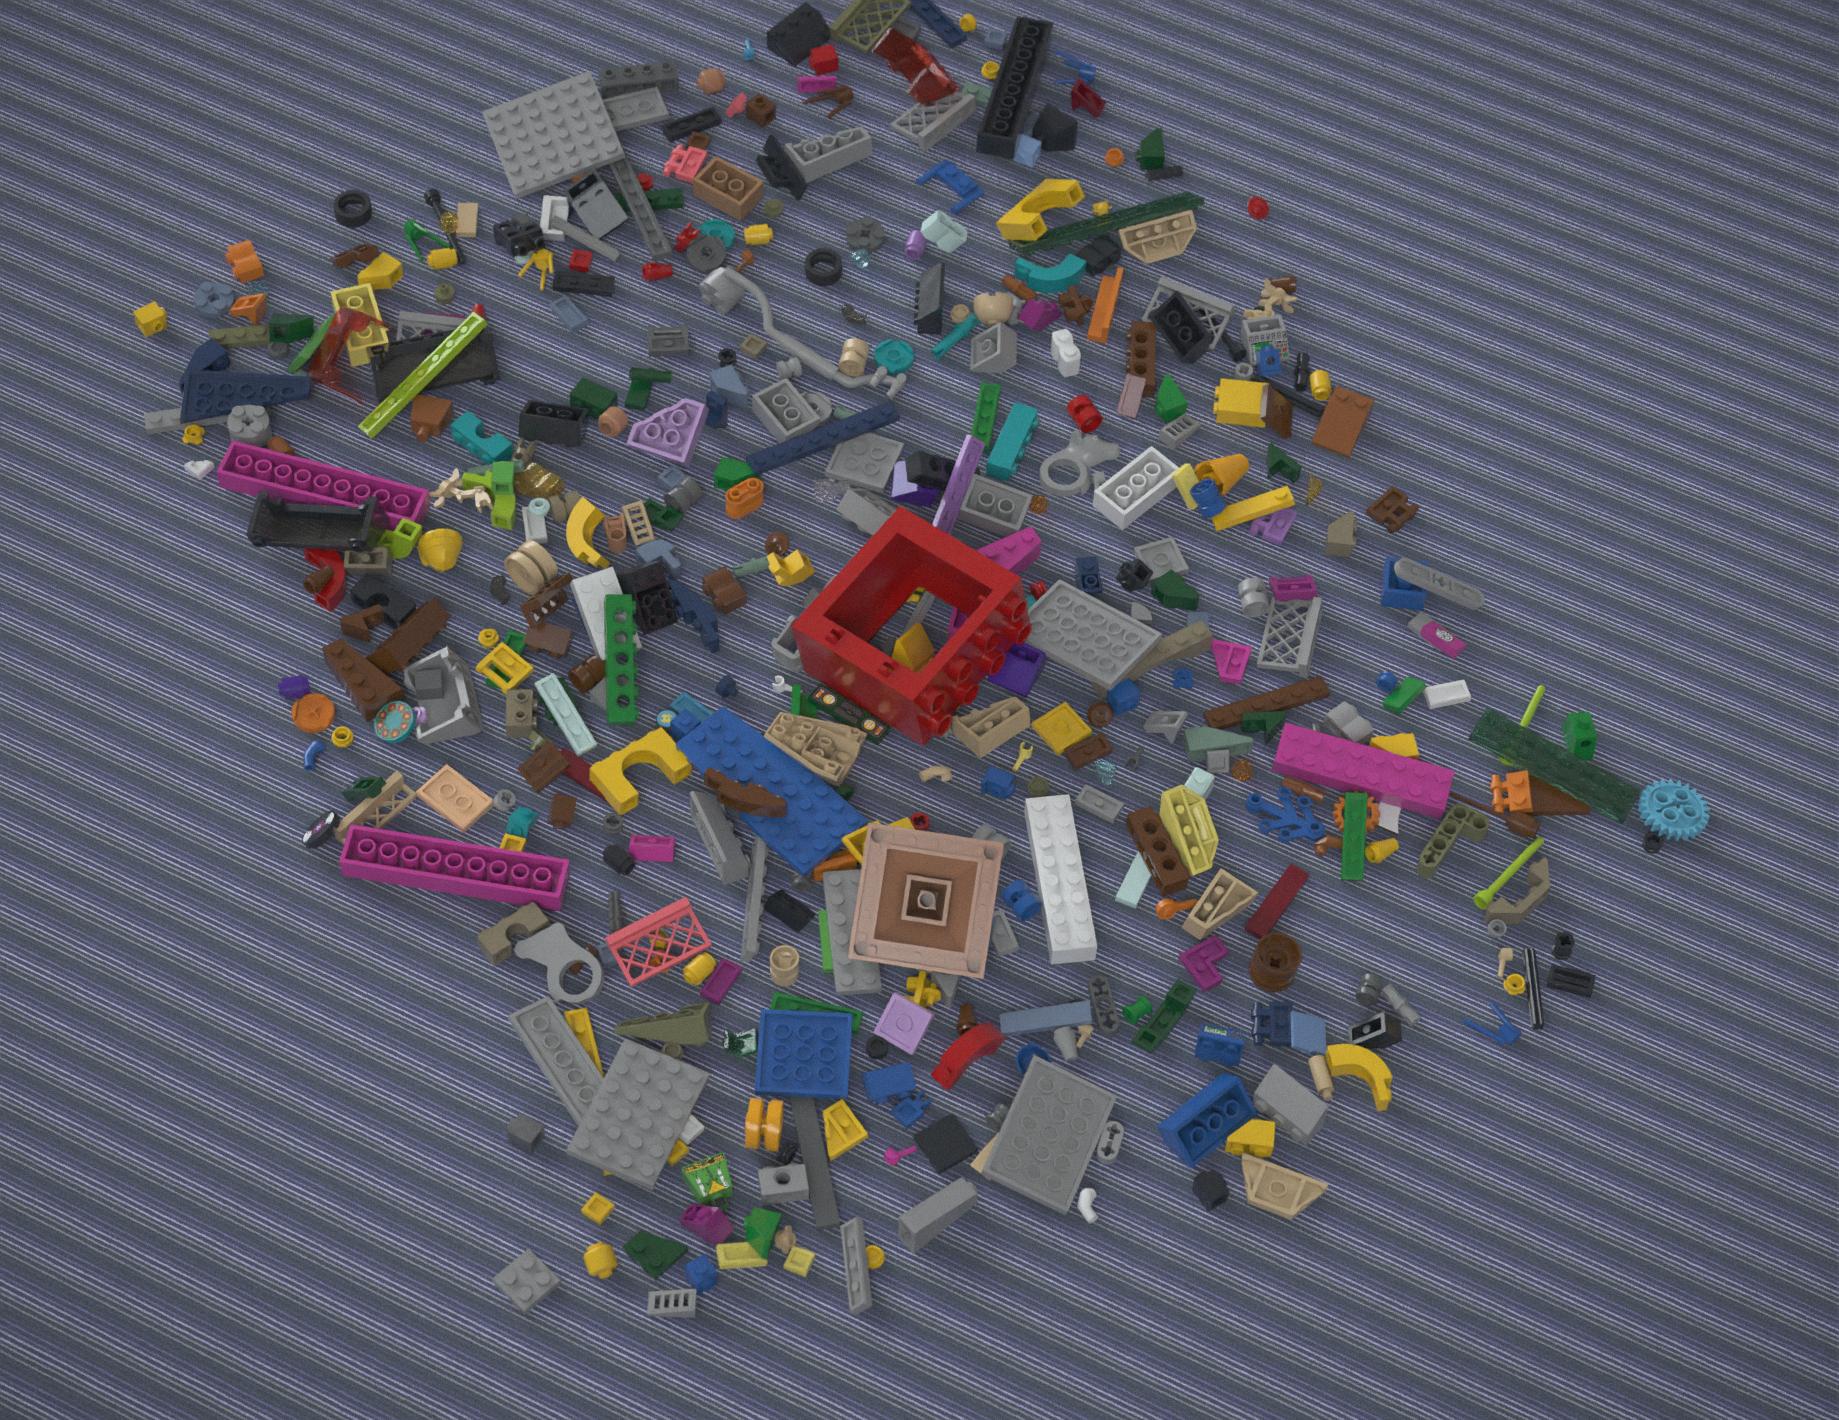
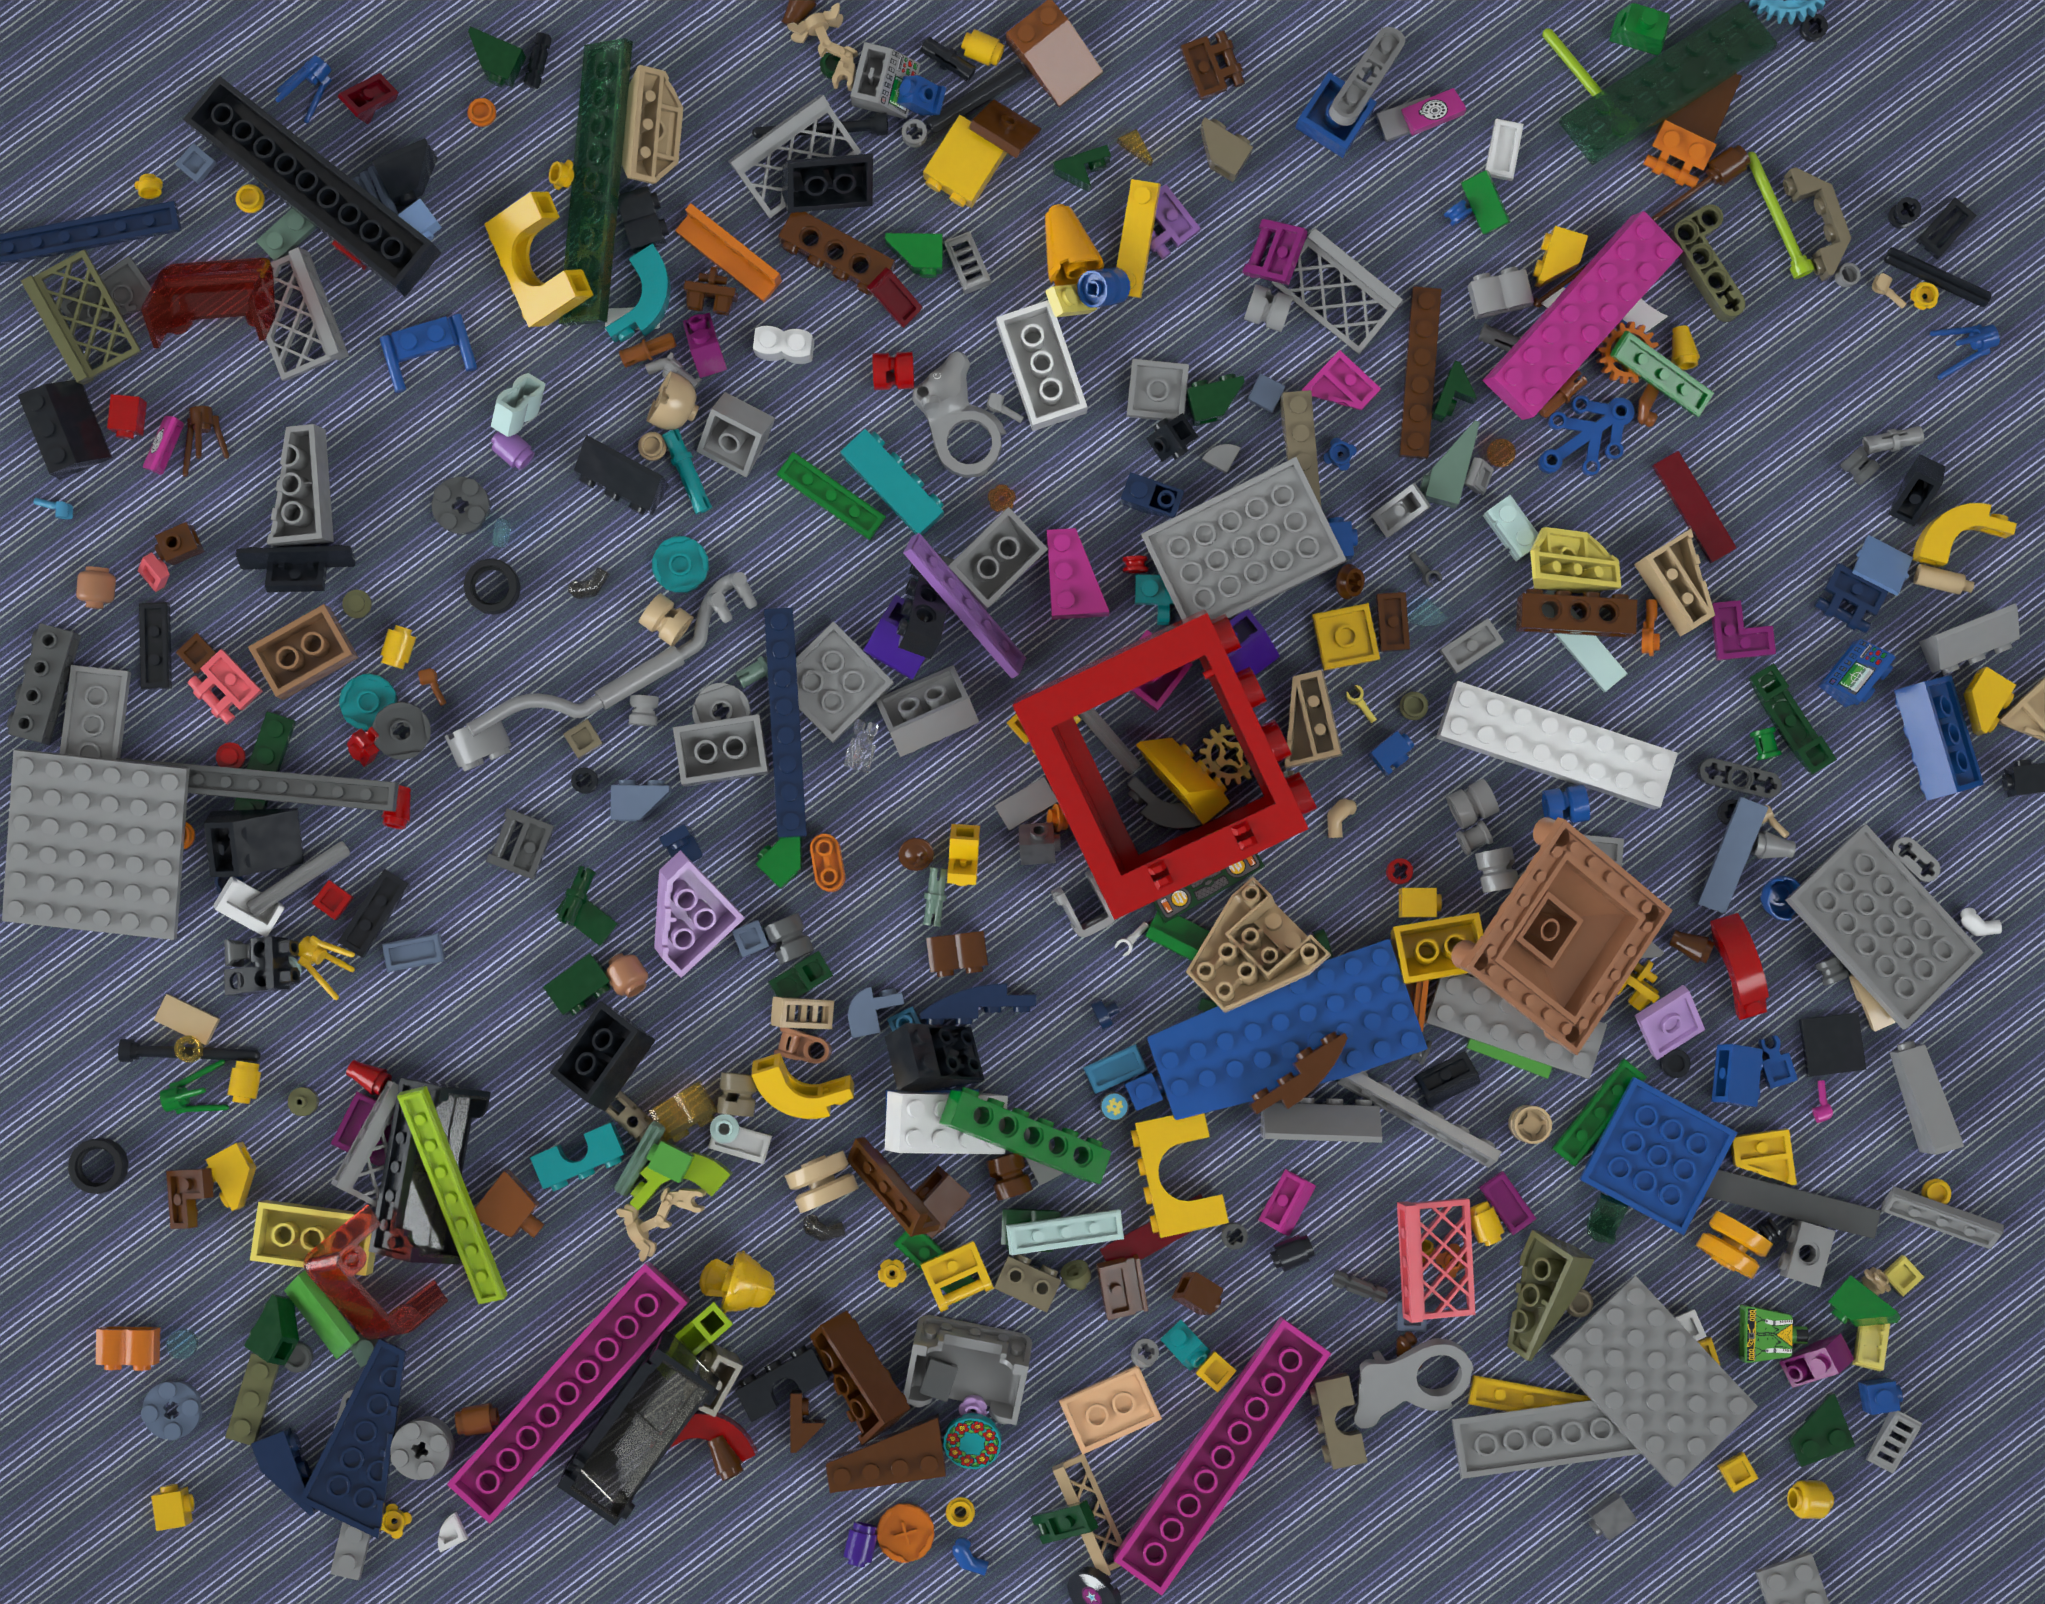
camera: 65 degrees left, 30 degrees up
orange slope [228,293,266,325] -> none
reddish brown wheel [1248,933,1302,993] -> none

